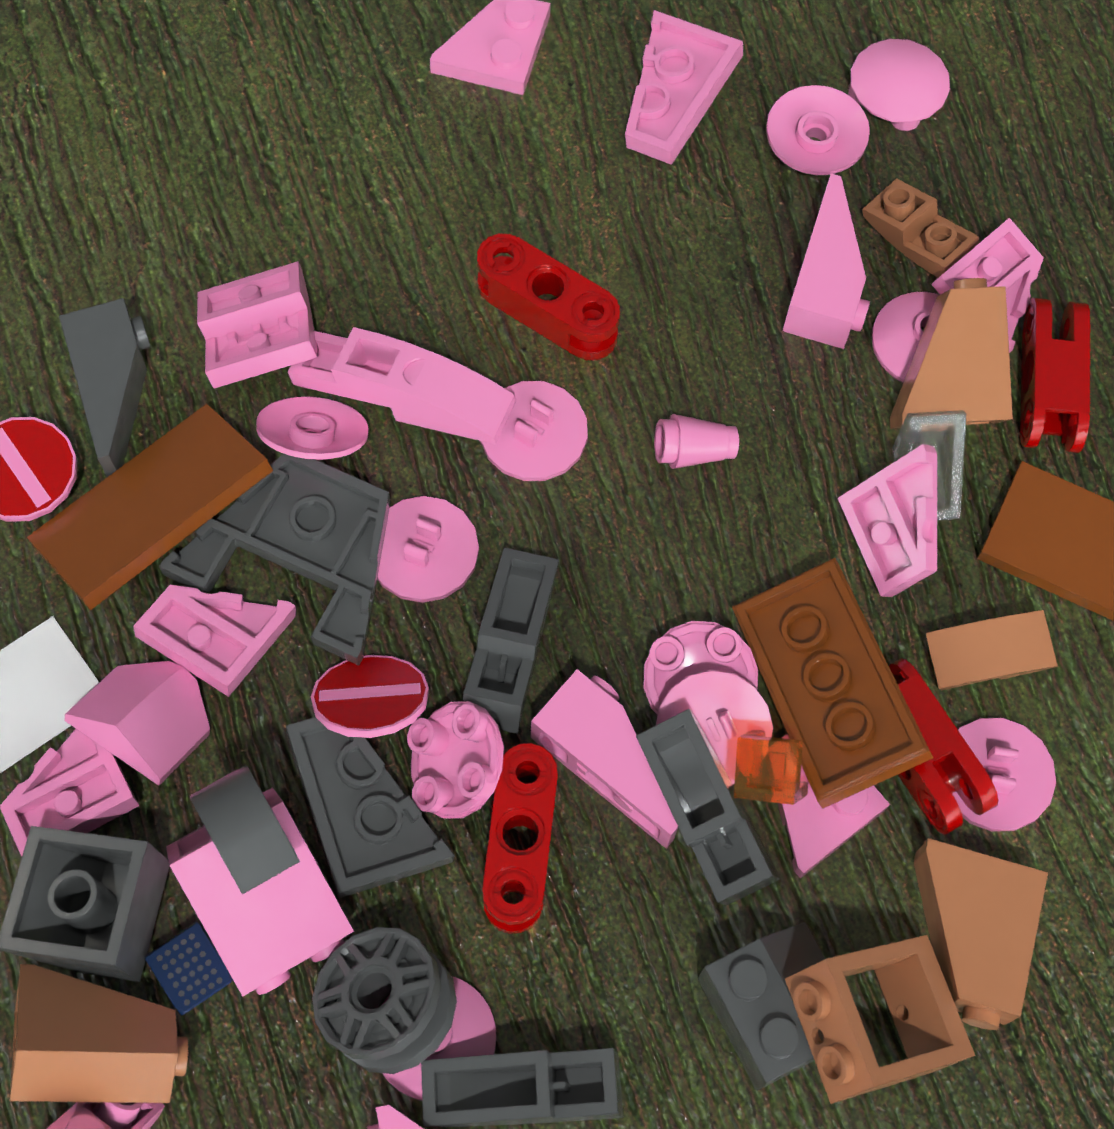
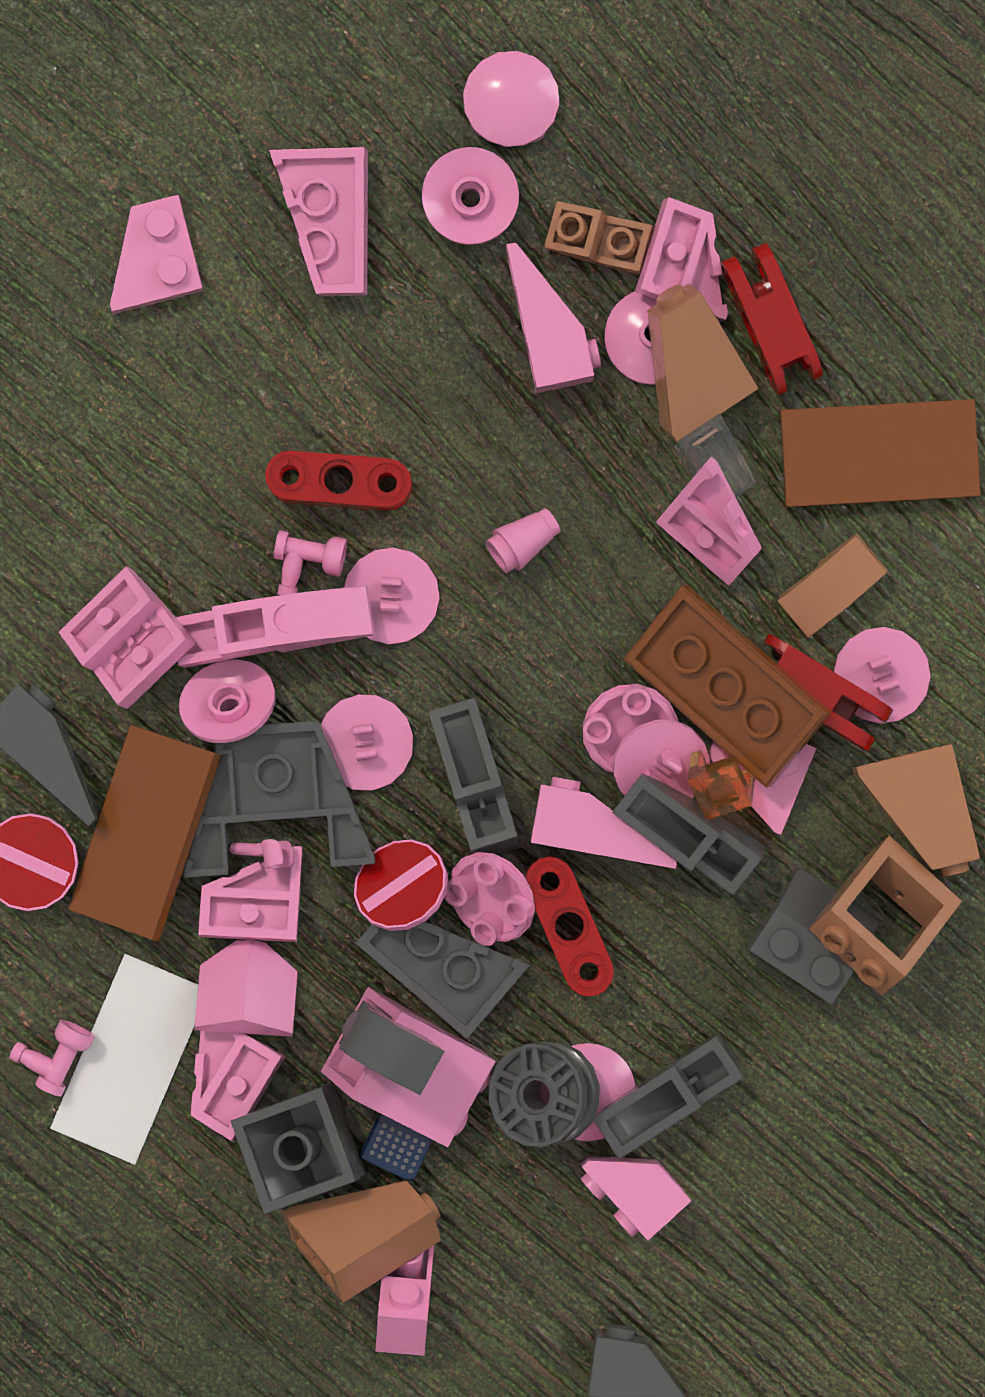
camera: 30 degrees left, 20 degrees up
none -> bright pink hand [230,839,294,869]
none -> bright pink piece [274,530,348,595]

